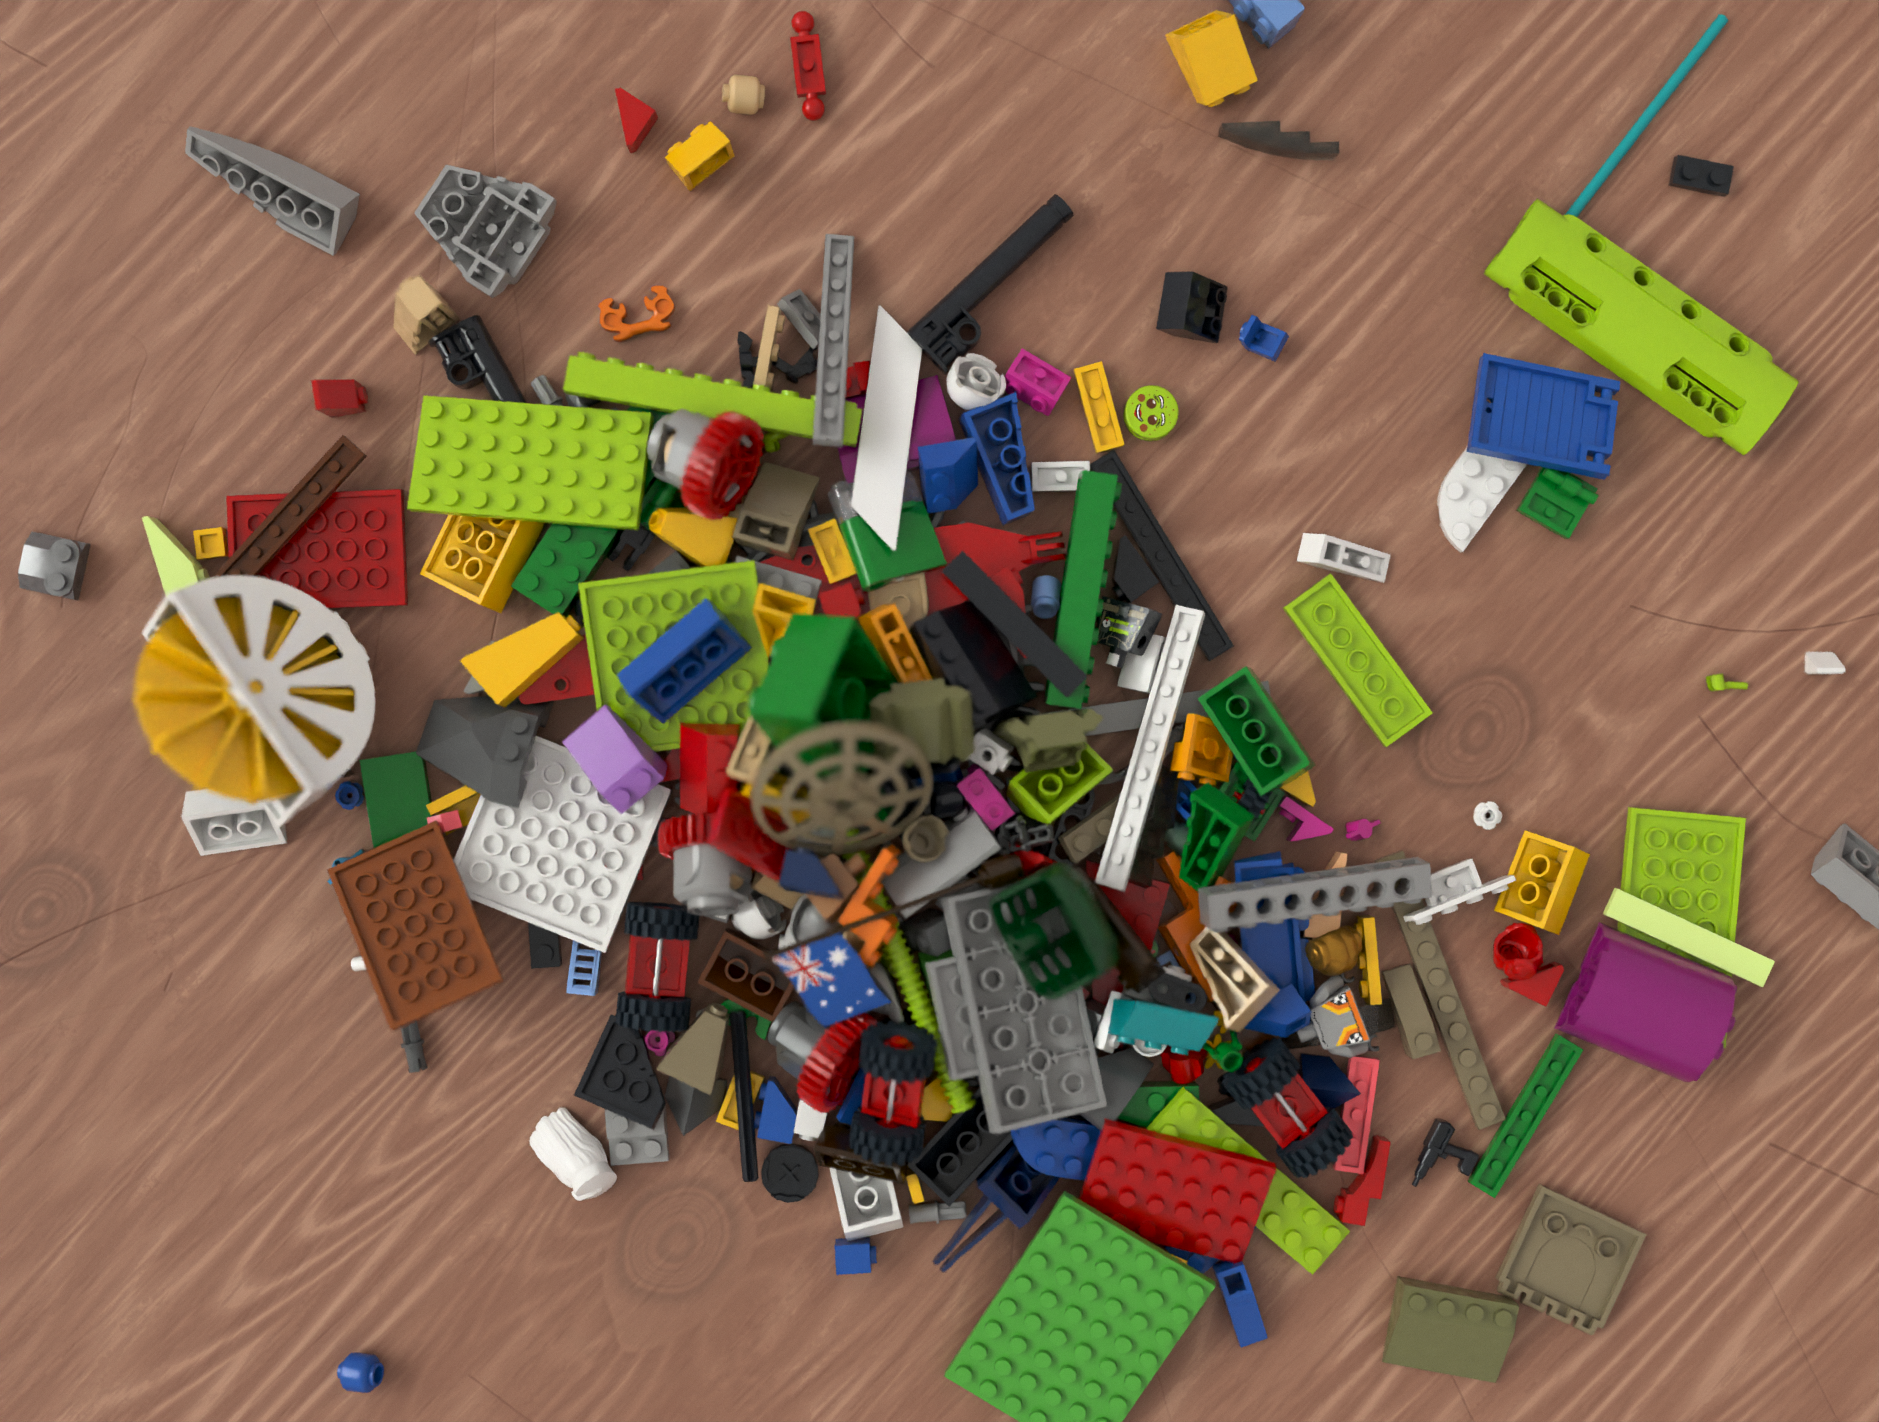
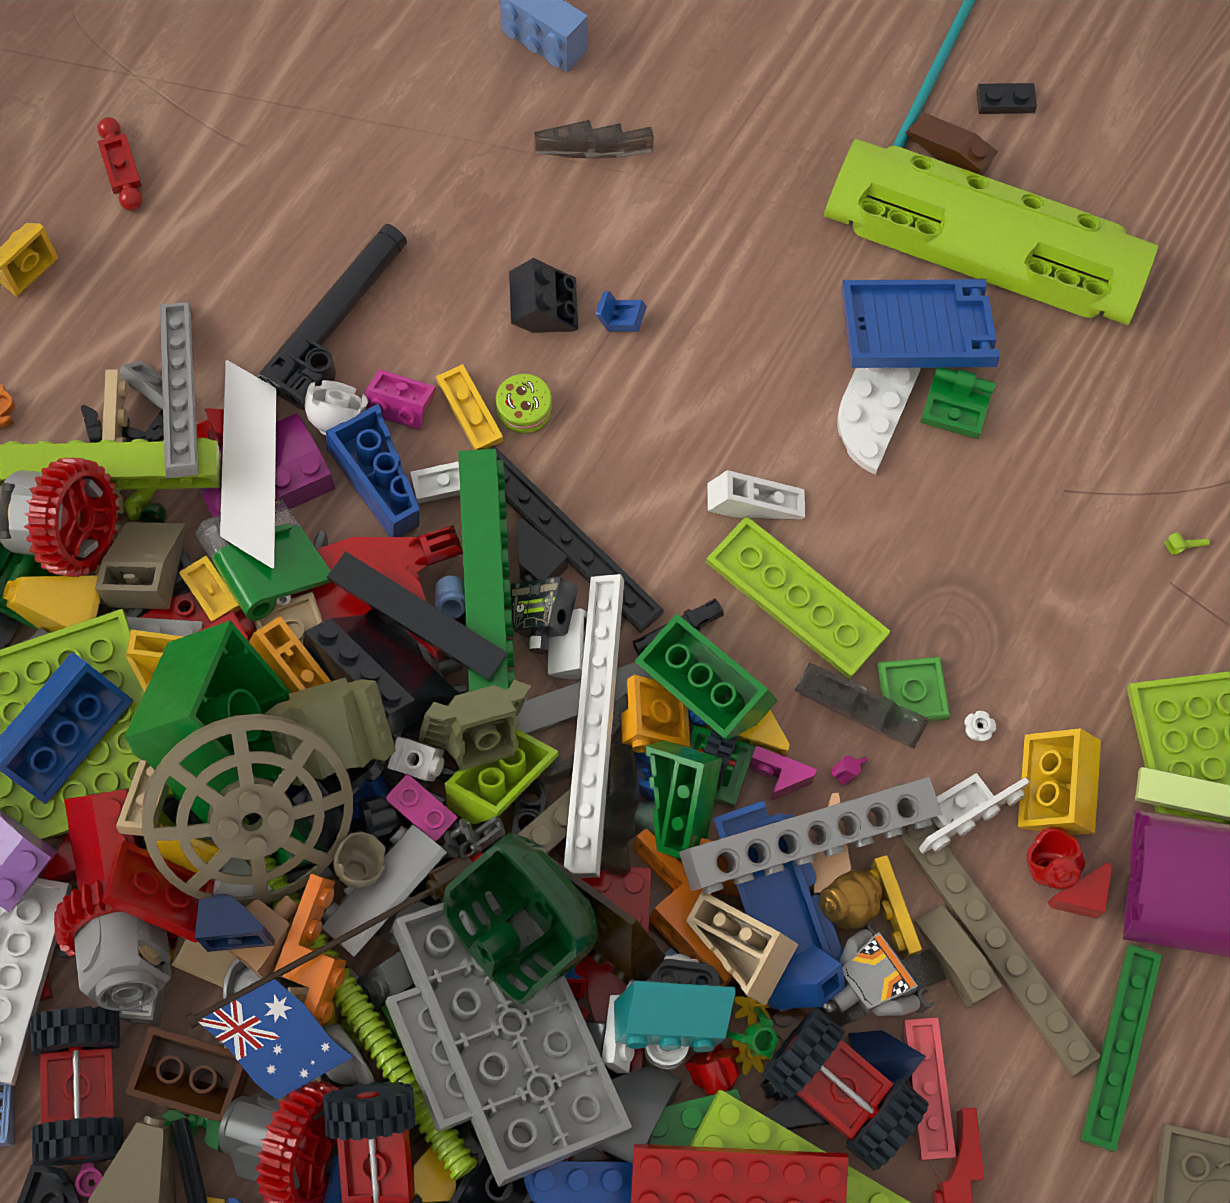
camera: 10 degrees left, 20 degrees down
tan head [722,75,765,115] -> none
white cylinder [731,883,786,940] -> none
blue slope [918,437,978,513] -> none
yellow slope [1165,10,1258,107] -> none
black piece [1412,1119,1479,1187] -> none
none -> dark green hinge [139,502,166,523]
none -> black pin [632,598,724,656]
none -> clear smoke slope [795,662,928,749]
none -> bright green tile [877,657,950,726]
none -> reddish brown slope [906,113,998,175]

